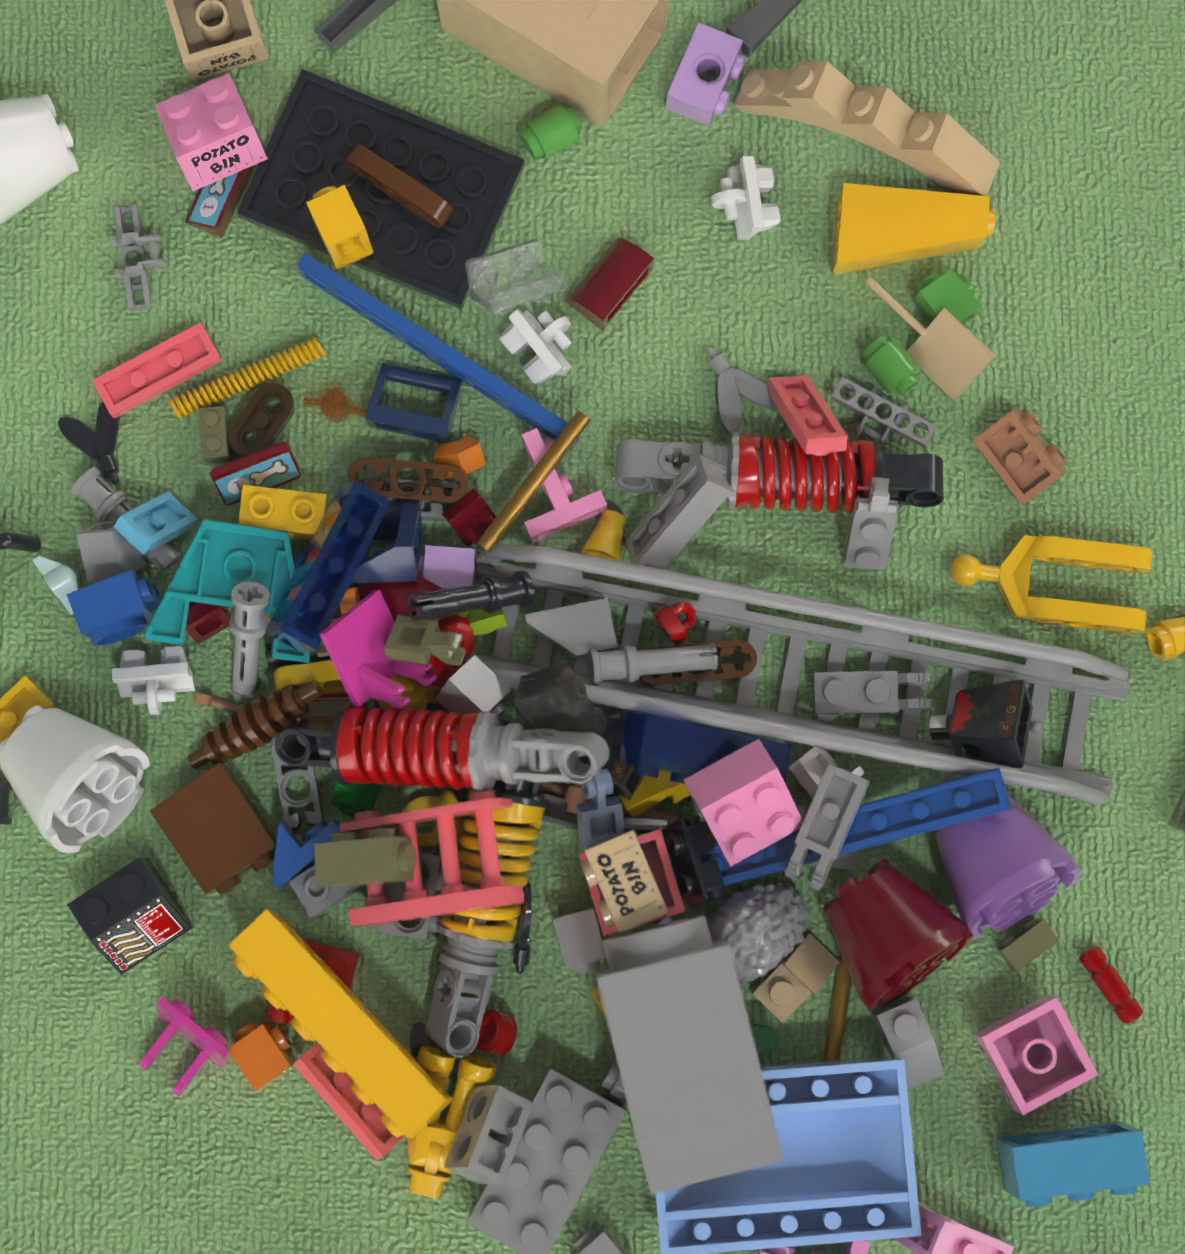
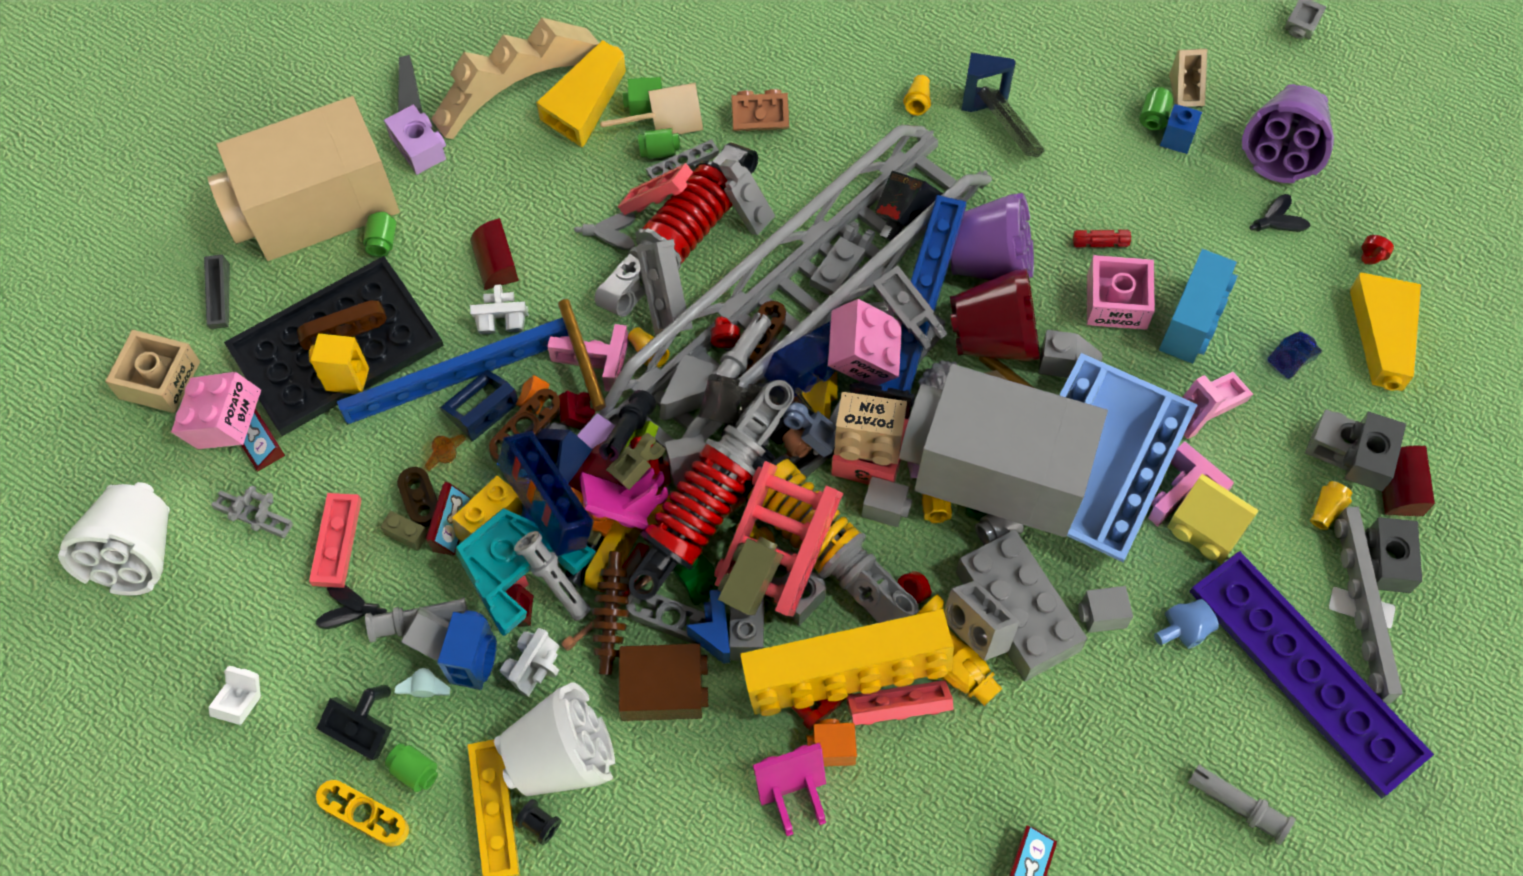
camera: 55 degrees left, 20 degrees down
slope [67,857,193,975] -> none
medium azure plate [113,491,198,555] -> none
yellow piece [168,336,327,419] -> none
clear bracket [465,239,565,314] -> none
black piece [513,882,532,974] -> none
white hips [711,156,780,240] -> none
yellow piece [949,535,1153,634] -> none
olive piece [997,918,1059,972] -> none

